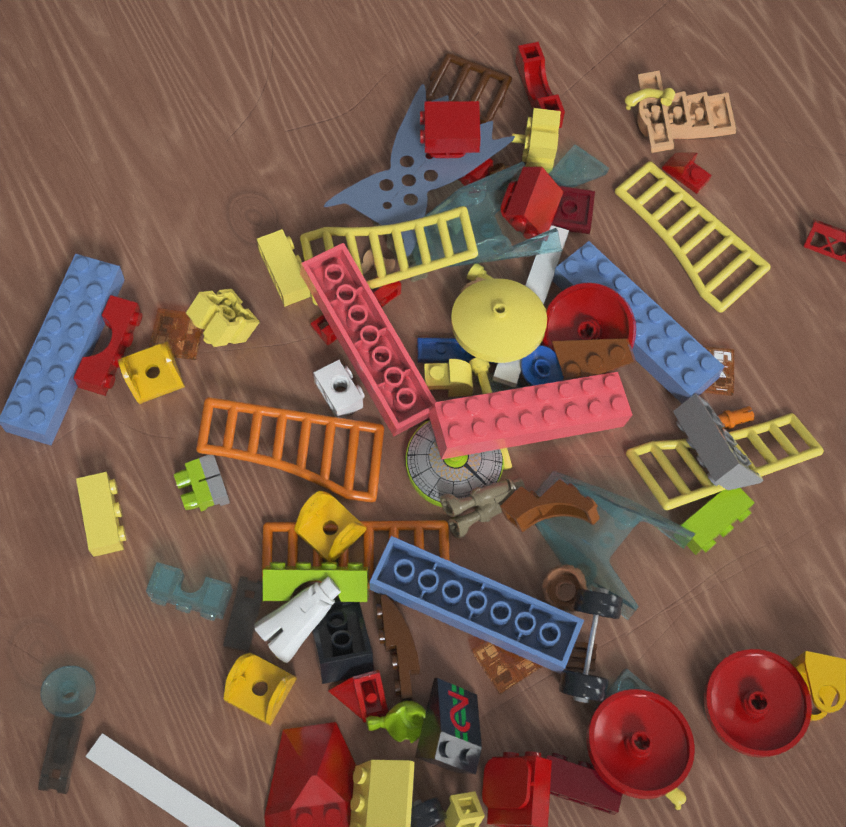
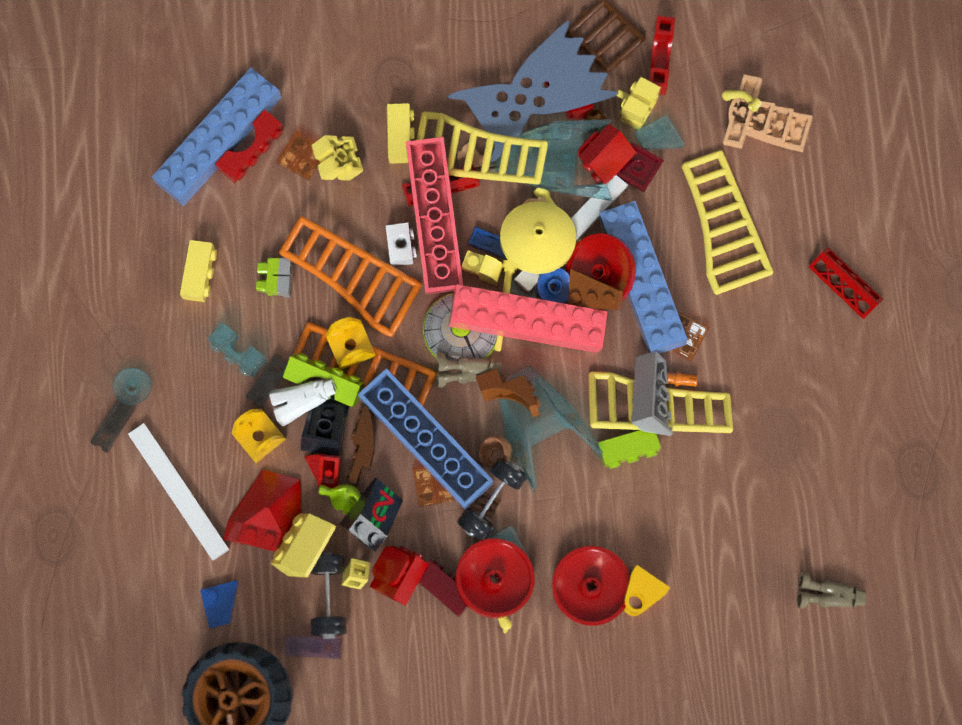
camera: 30 degrees right, 10 degrees up
yellow hose [118,341,185,404] -> none
red brick [420,101,481,158] -> none
red slope [662,152,712,194] -> none

